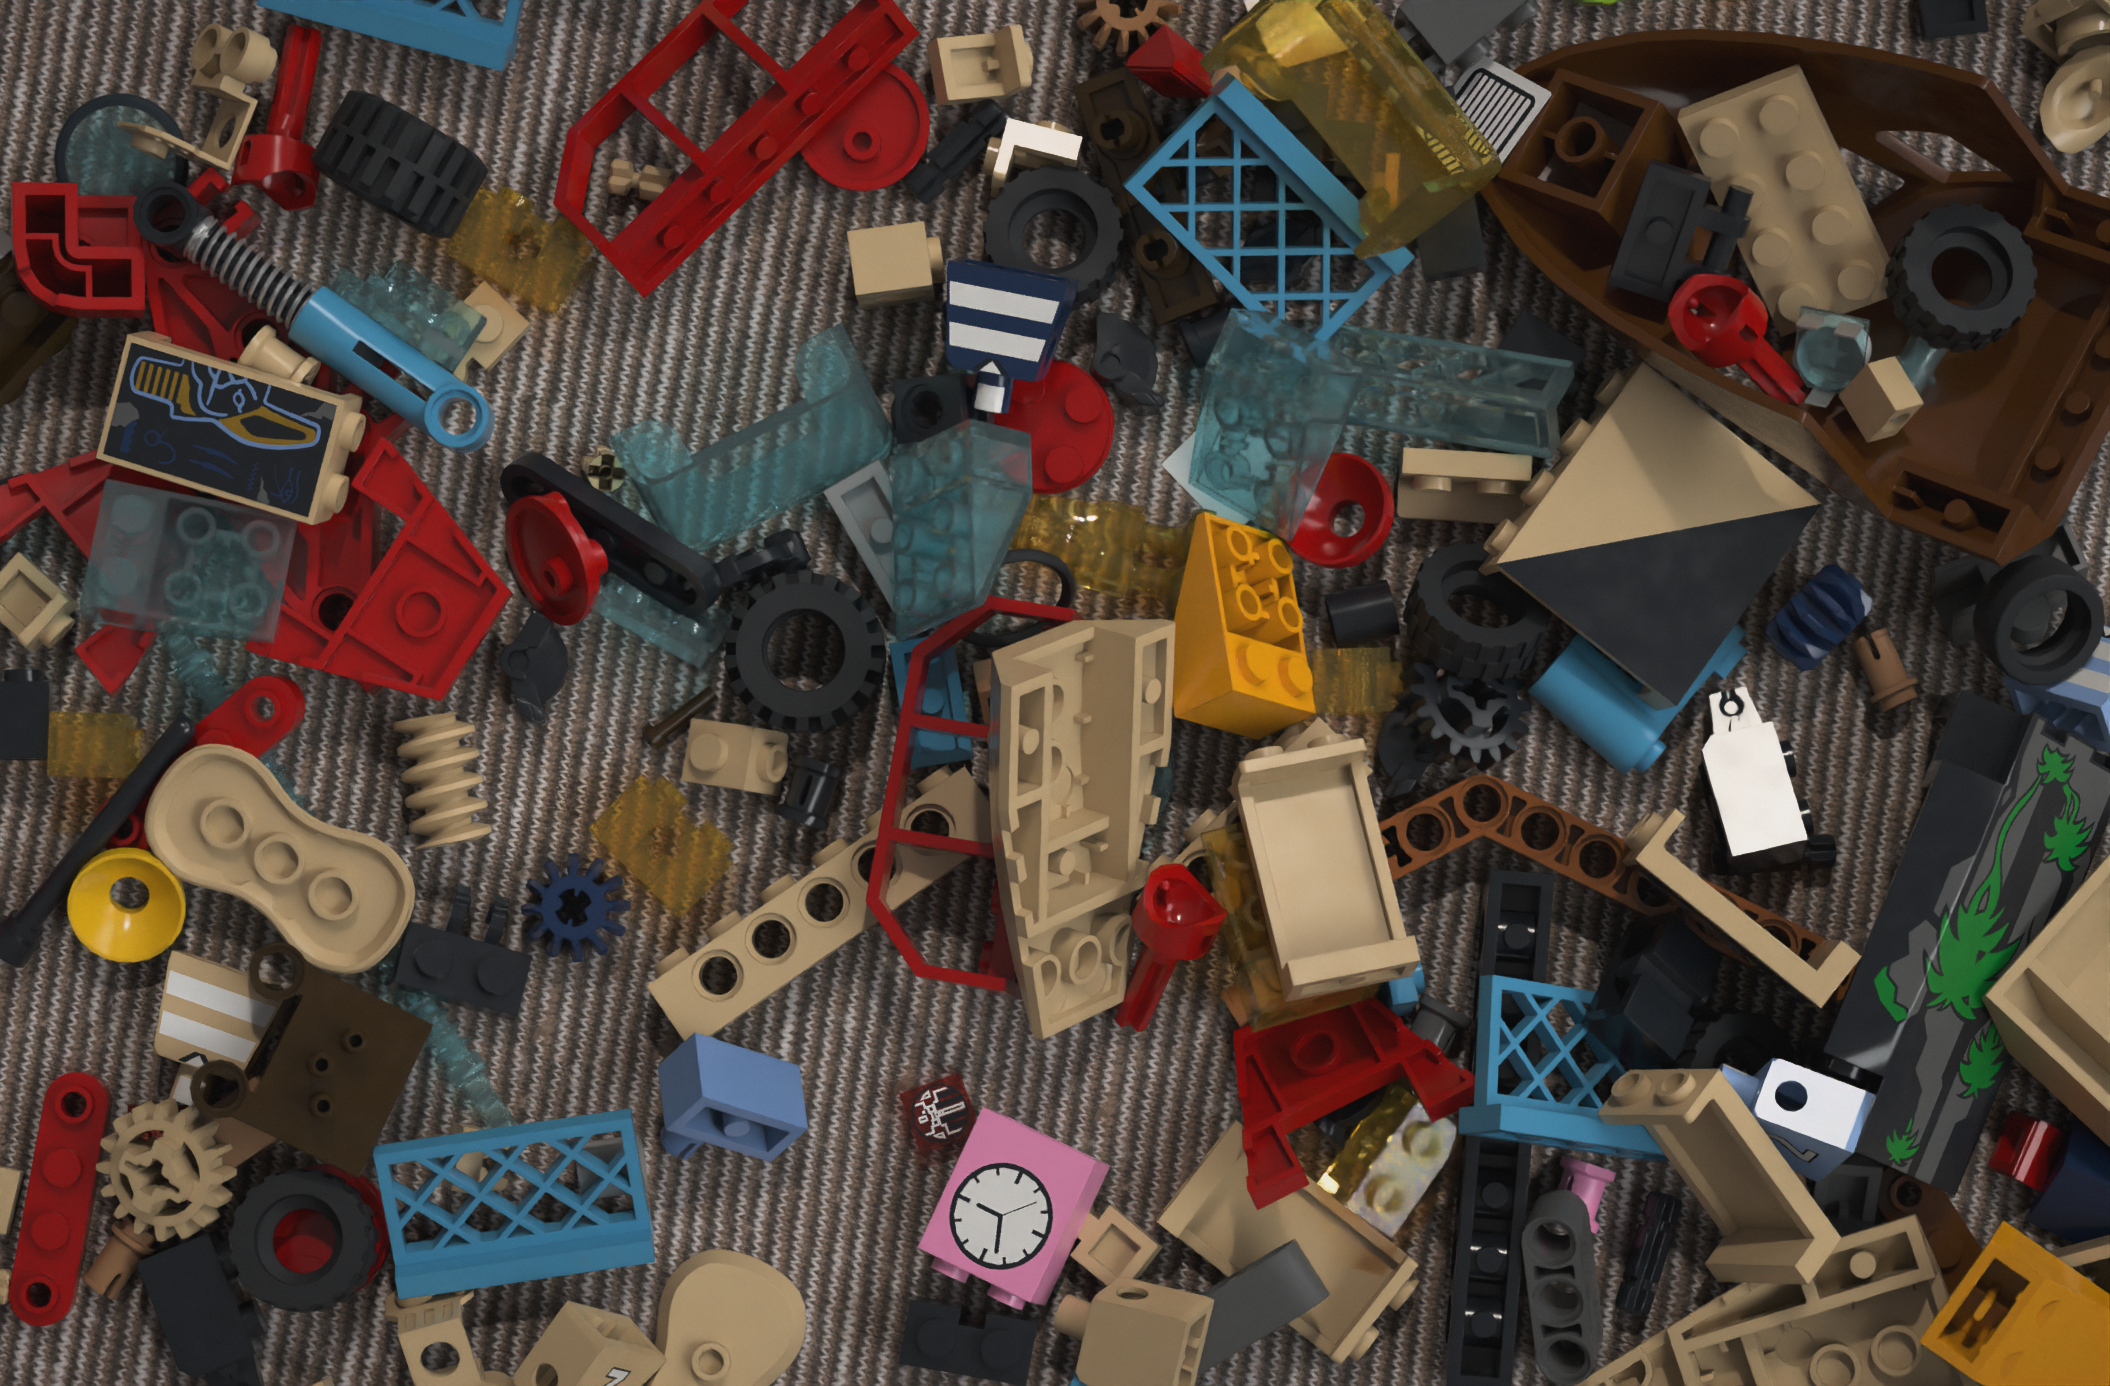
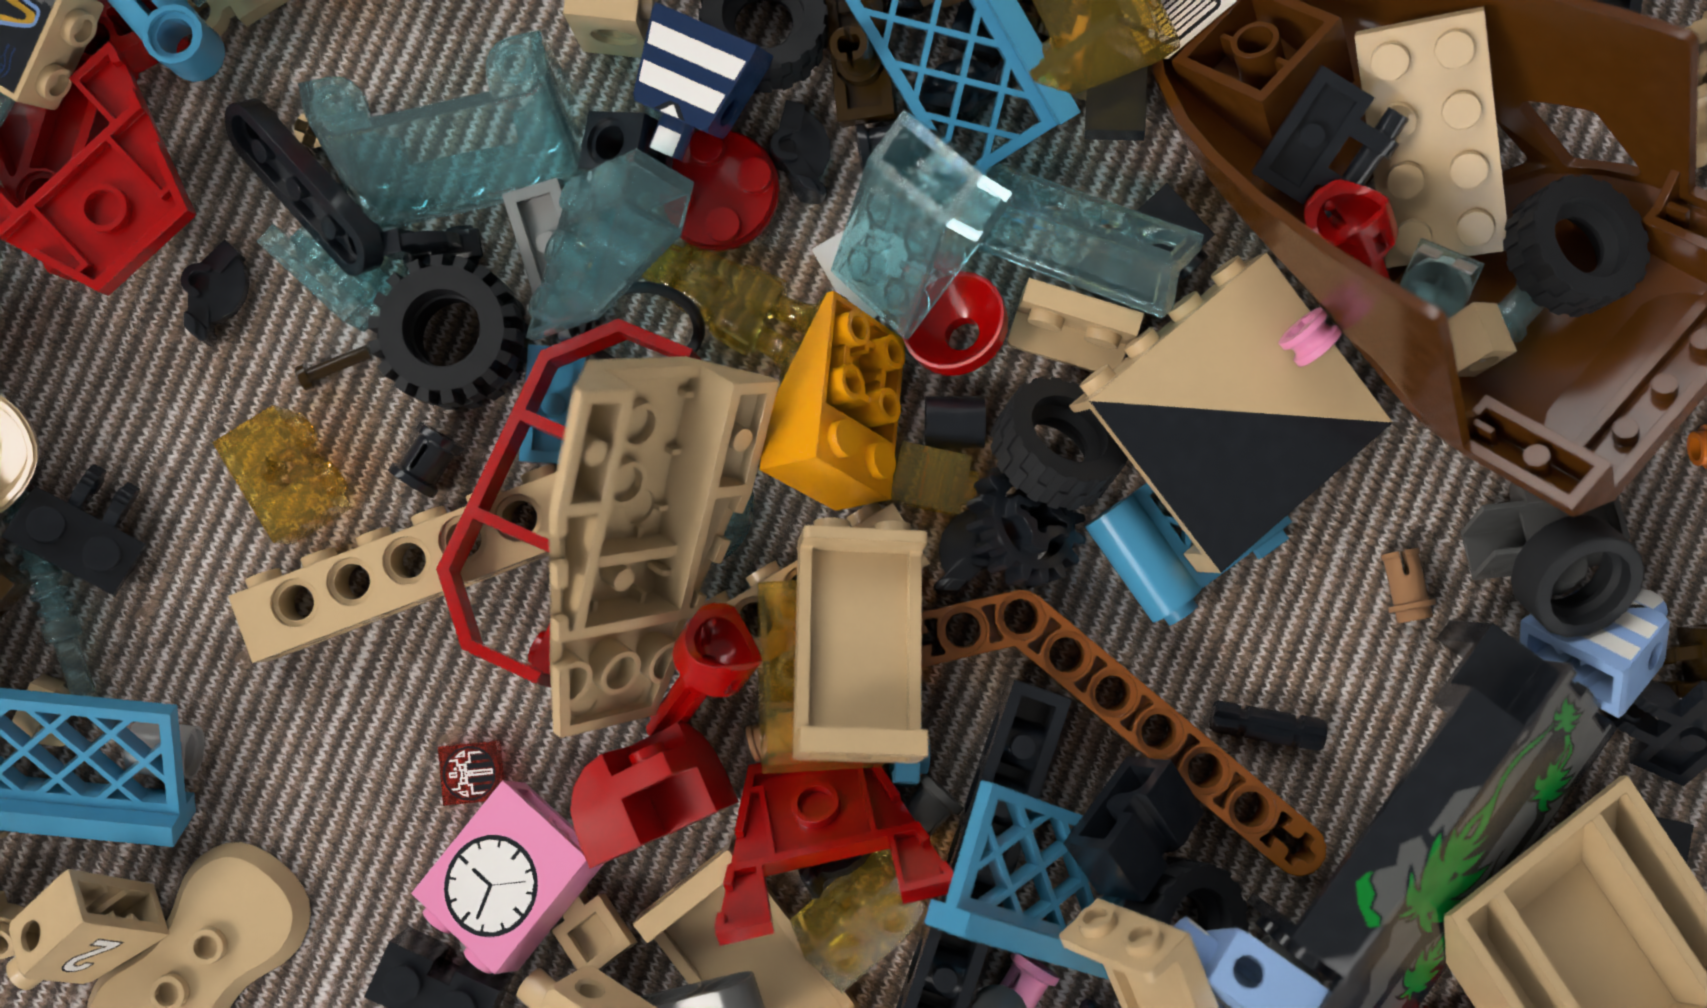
camera: 15 degrees right, 0 degrees up
tan piece [393,712,492,850] -> none
red piece [505,491,608,626] -> none
dark blue gear [521,853,631,962] -> none
medium blue brick [658,1032,808,1162] -> none
tan bracket [681,718,789,796] -> none
tan panel [1622,808,1862,1008] -> none
hinge [1697,687,1814,877] -> none
dark blue gear [1765,564,1873,672] -> none
none -> red brick [570,722,739,869]
none -> bright pink bush [1278,307,1342,367]

